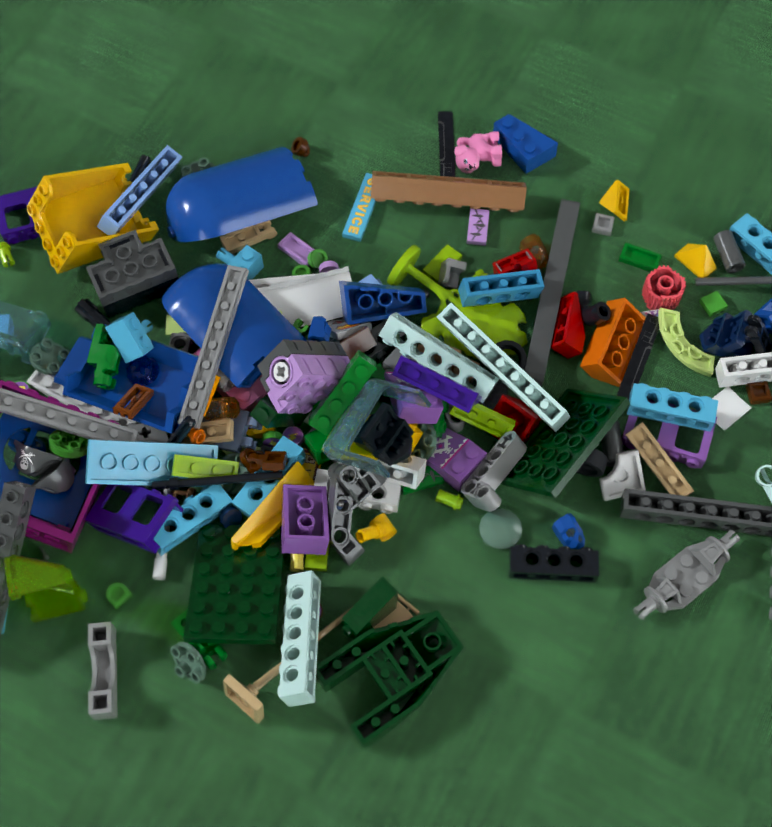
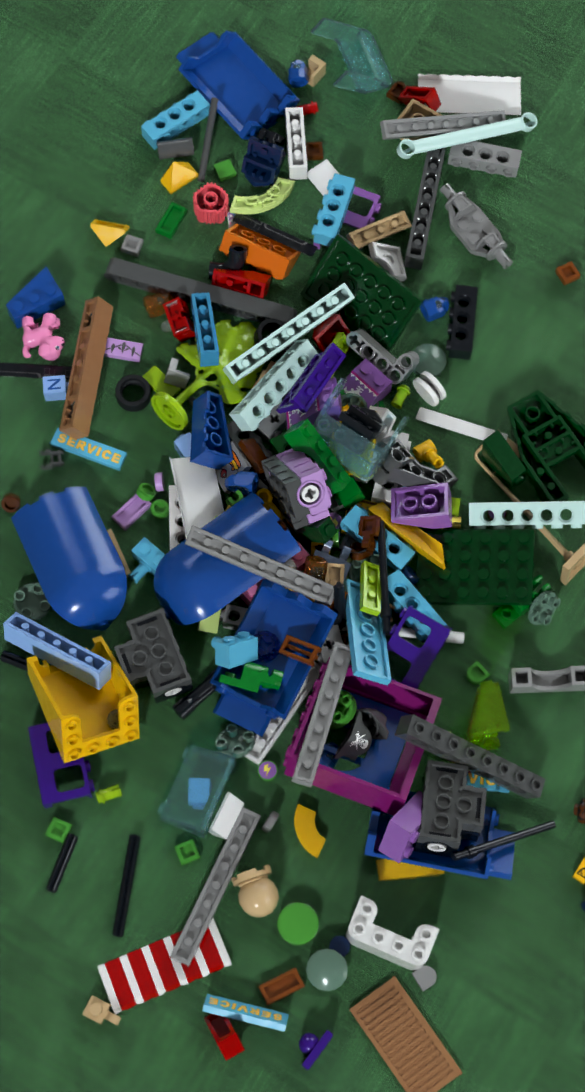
camera: 90 degrees left, 5 degrees up
none -> dark grey piece [39,449,65,470]
none -> light blue brick [43,375,69,401]
none -> black tyre [115,374,151,412]
none -> white head [413,371,447,406]
none -> white sticker [416,407,508,440]
none -> dark orange plate [555,261,581,286]

